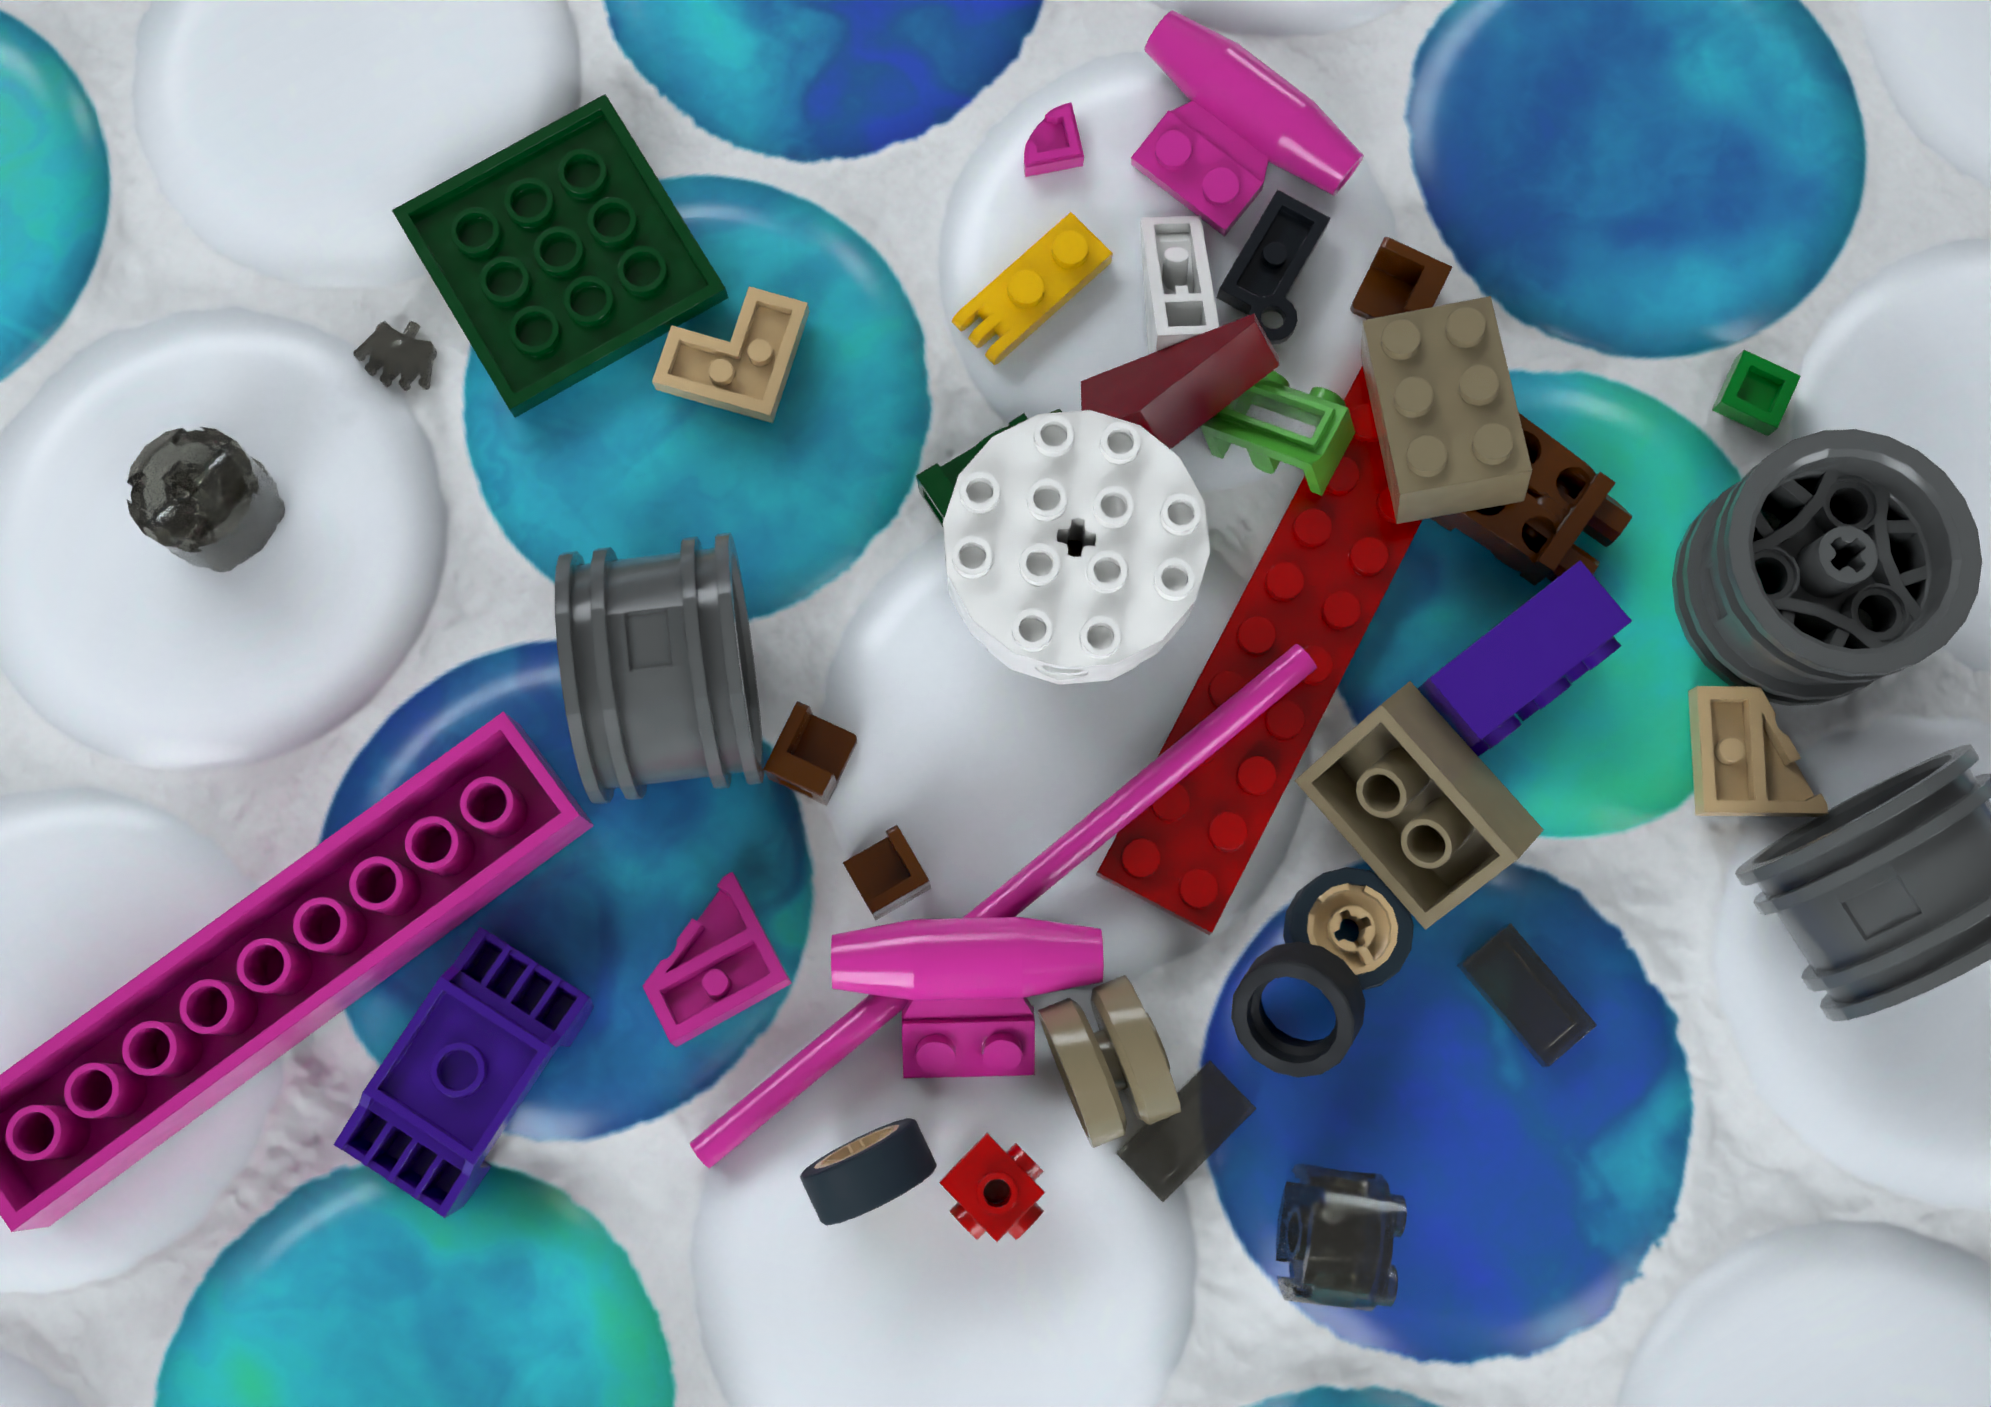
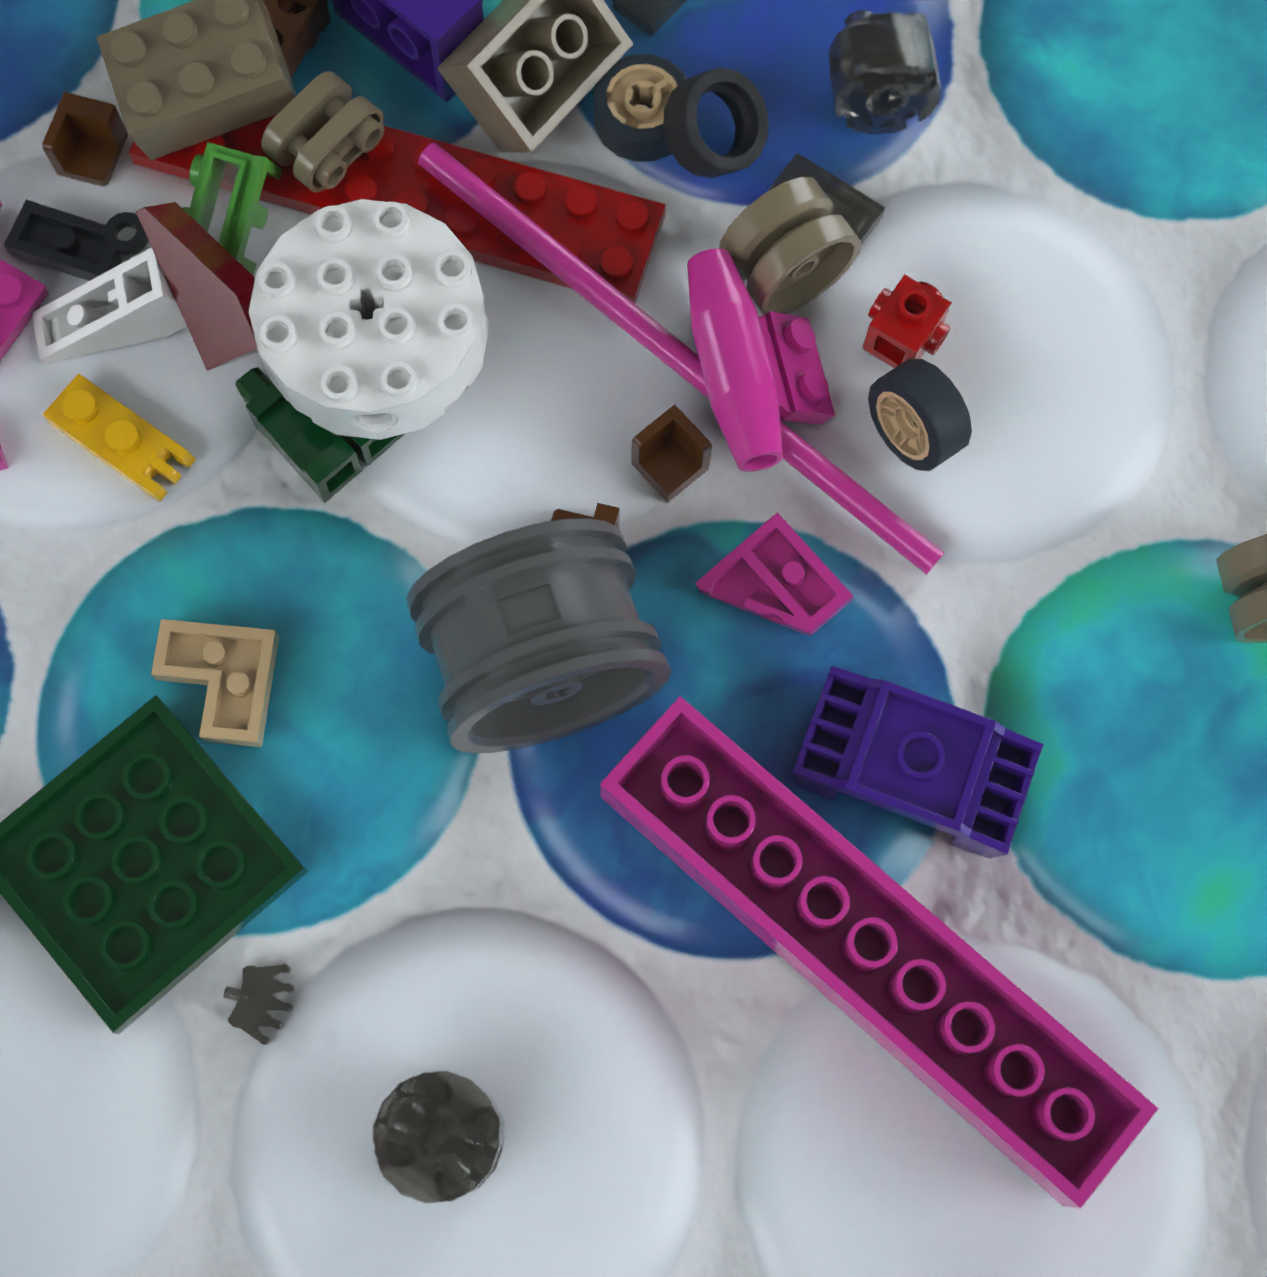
camera: 100 degrees left, 5 degrees down
none -> dark tan brick [261,71,384,192]

